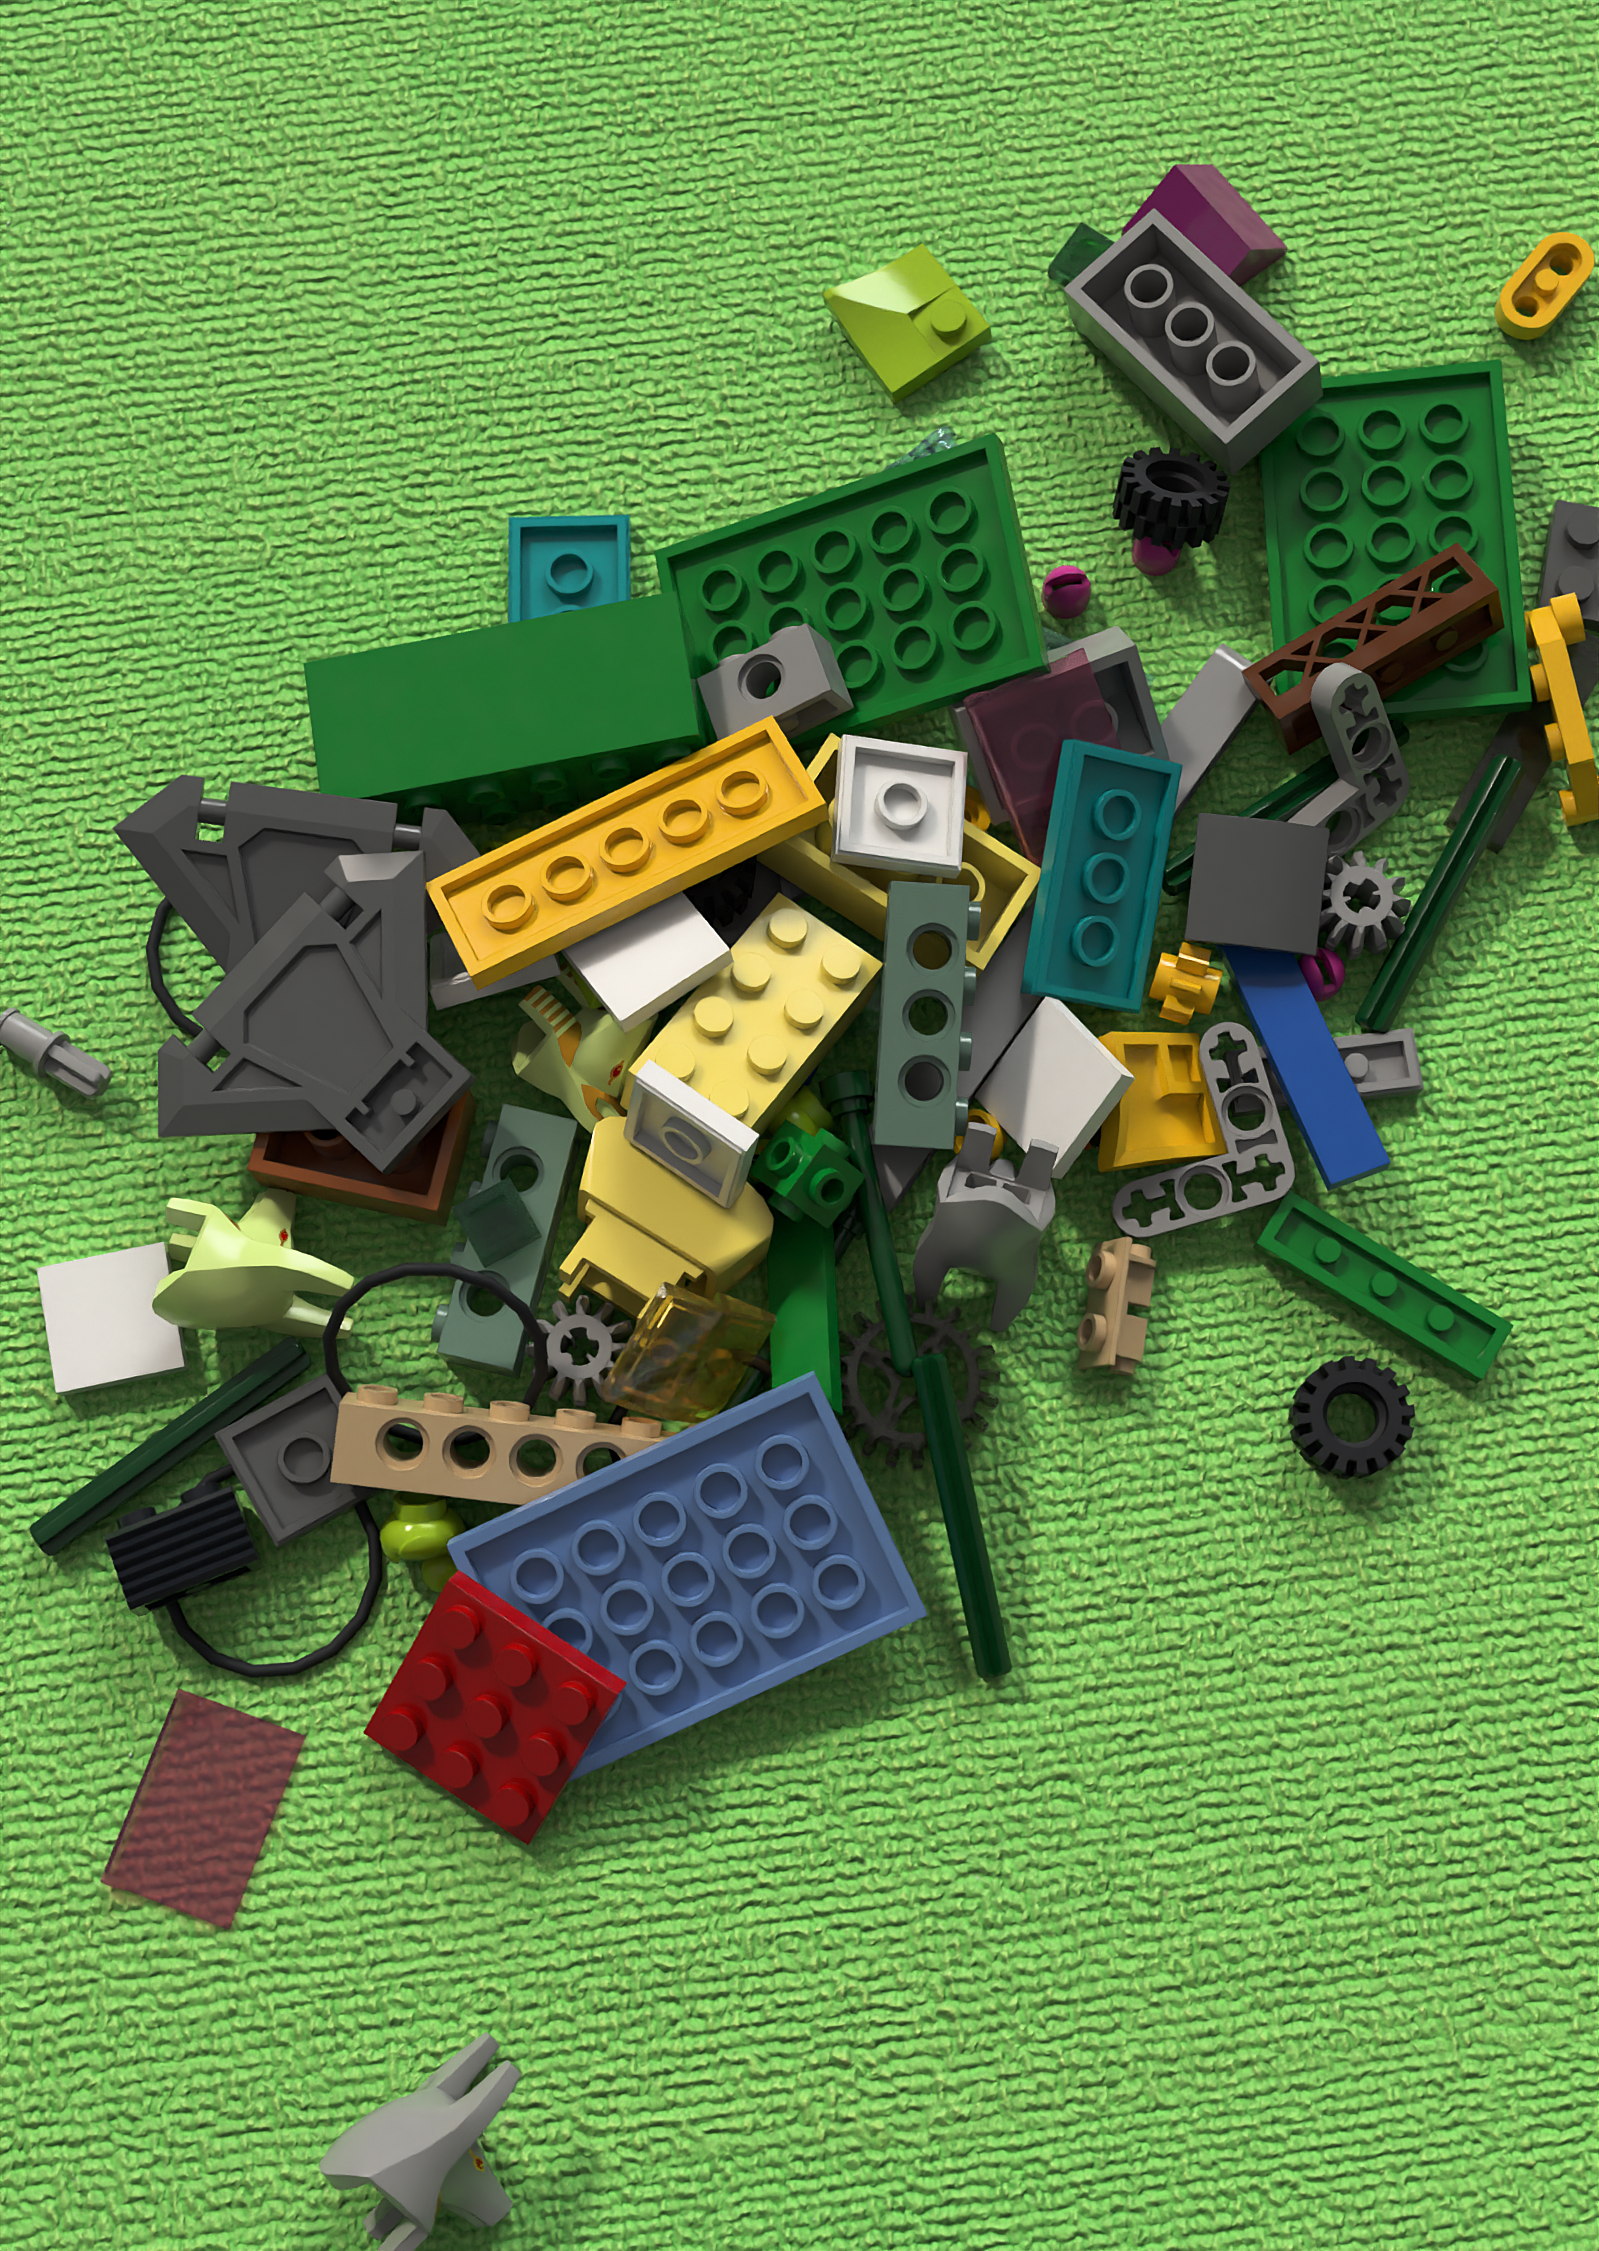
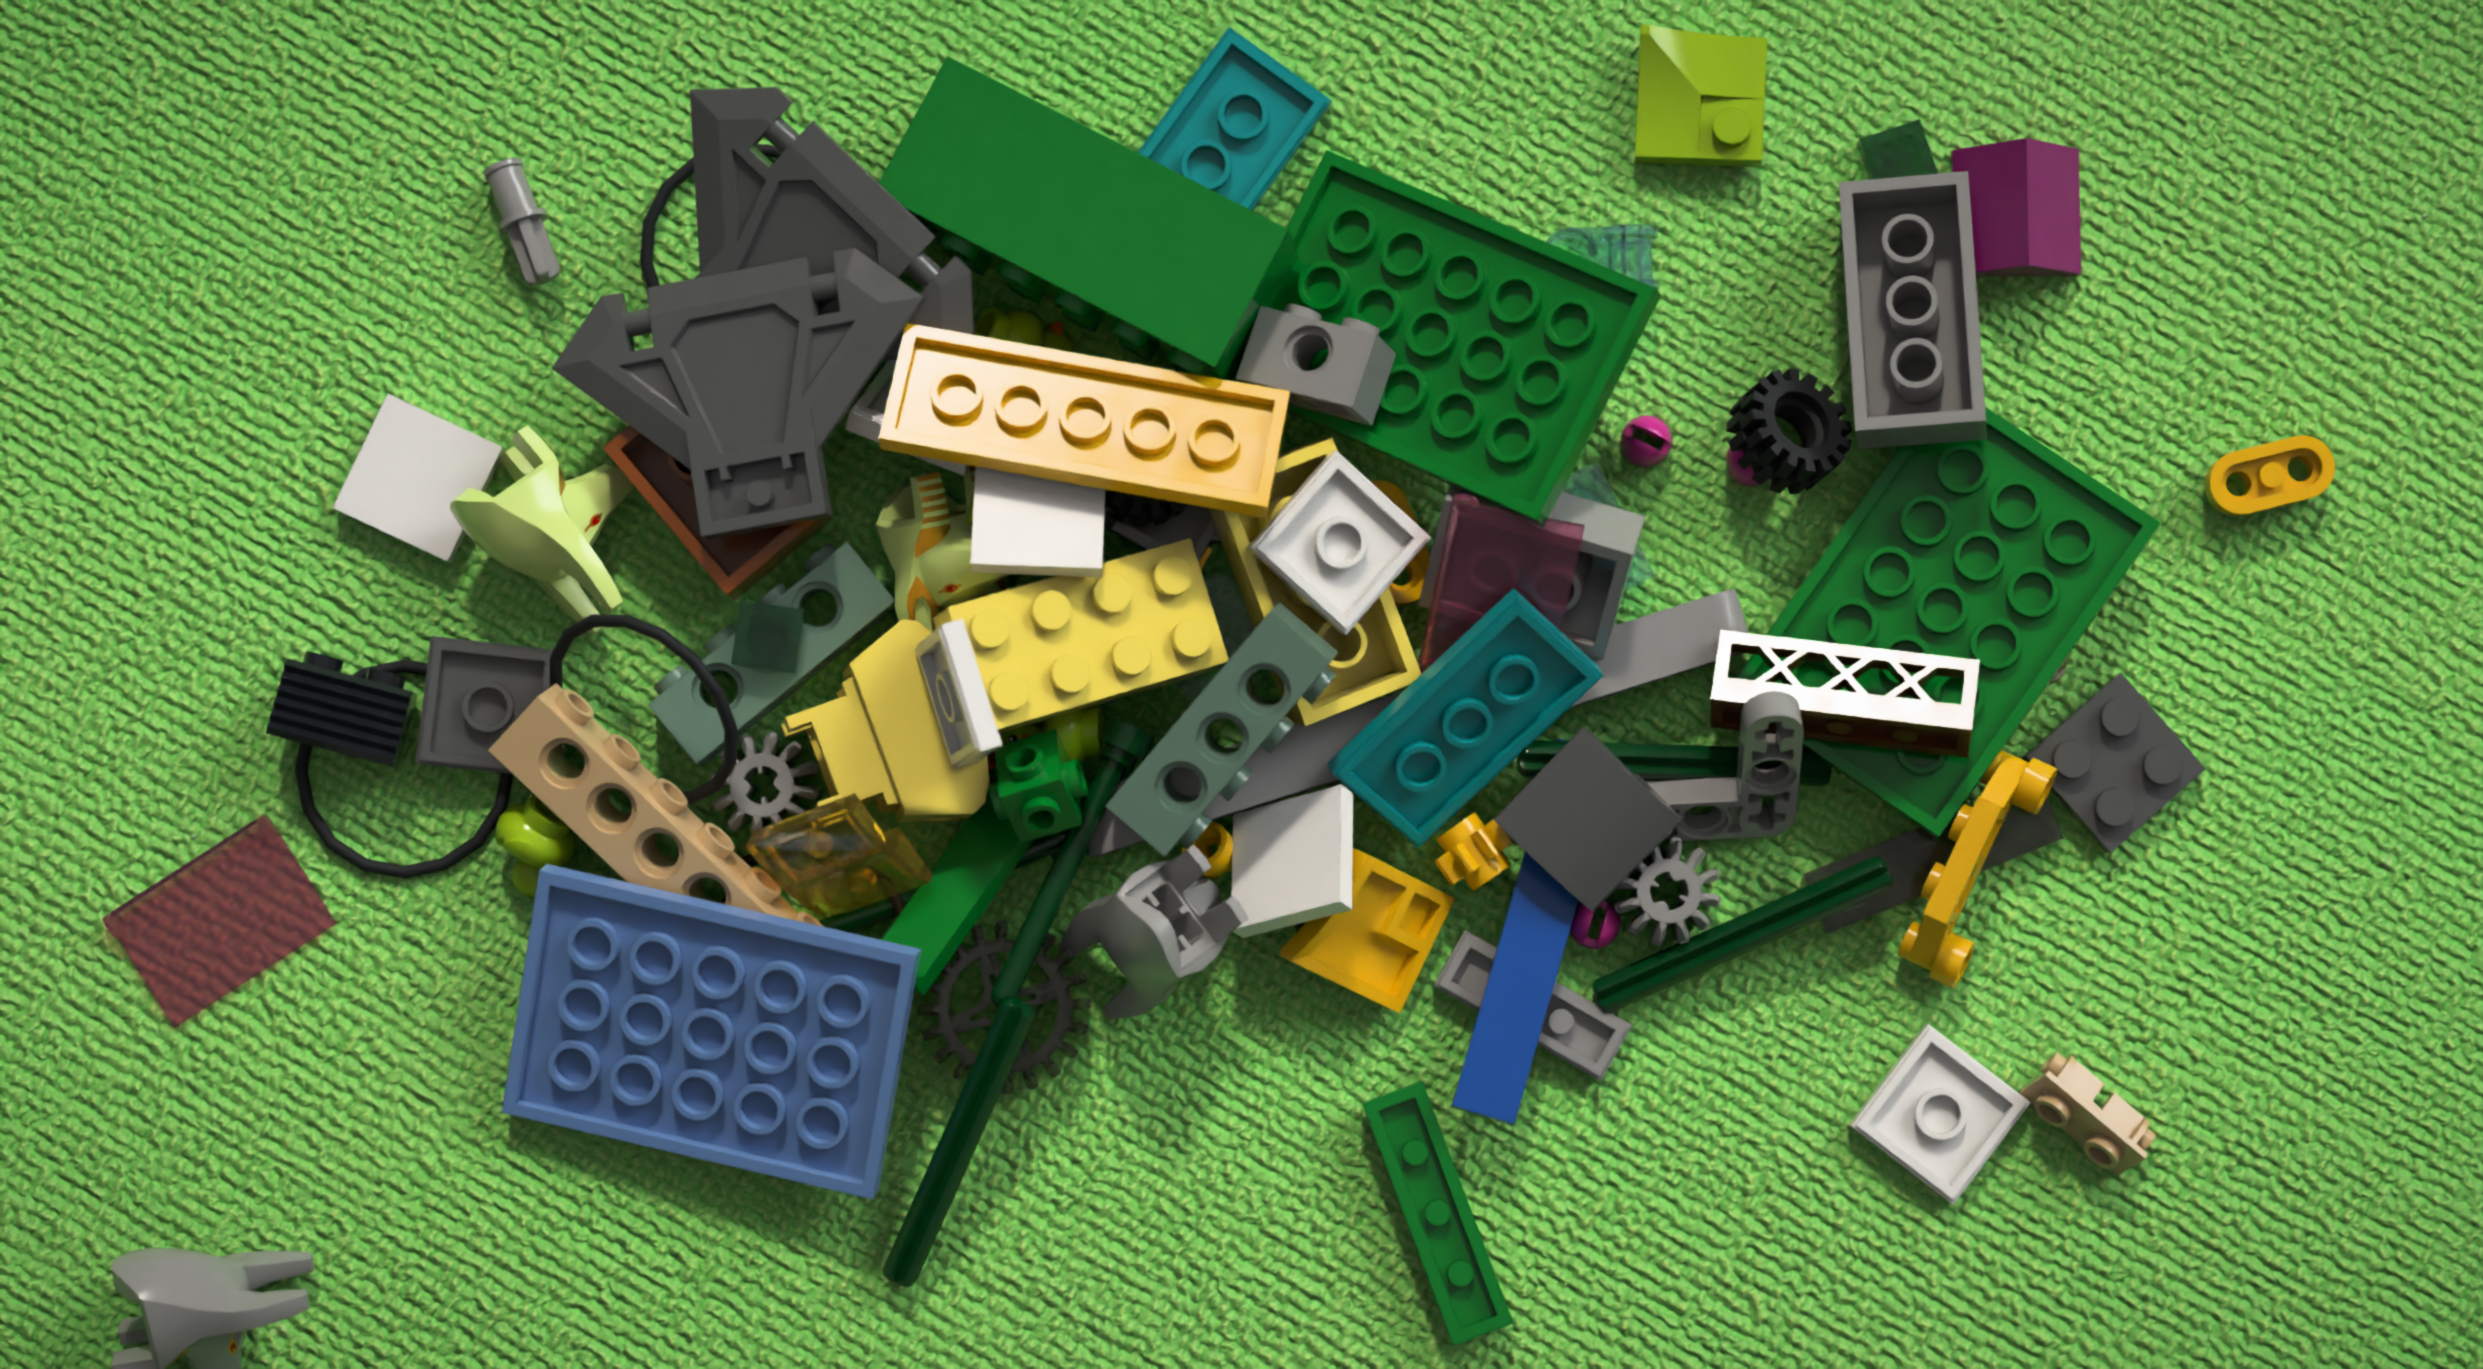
camera: 35 degrees right, 10 degrees up
dark green axle [29,1336,313,1557] -> none
red plate [363,1570,627,1845] -> none
tan hinge [1077,1237,1156,1376] -> none
light grey beam [1112,1022,1295,1240] -> none
black tyre [1288,1356,1415,1480] -> none

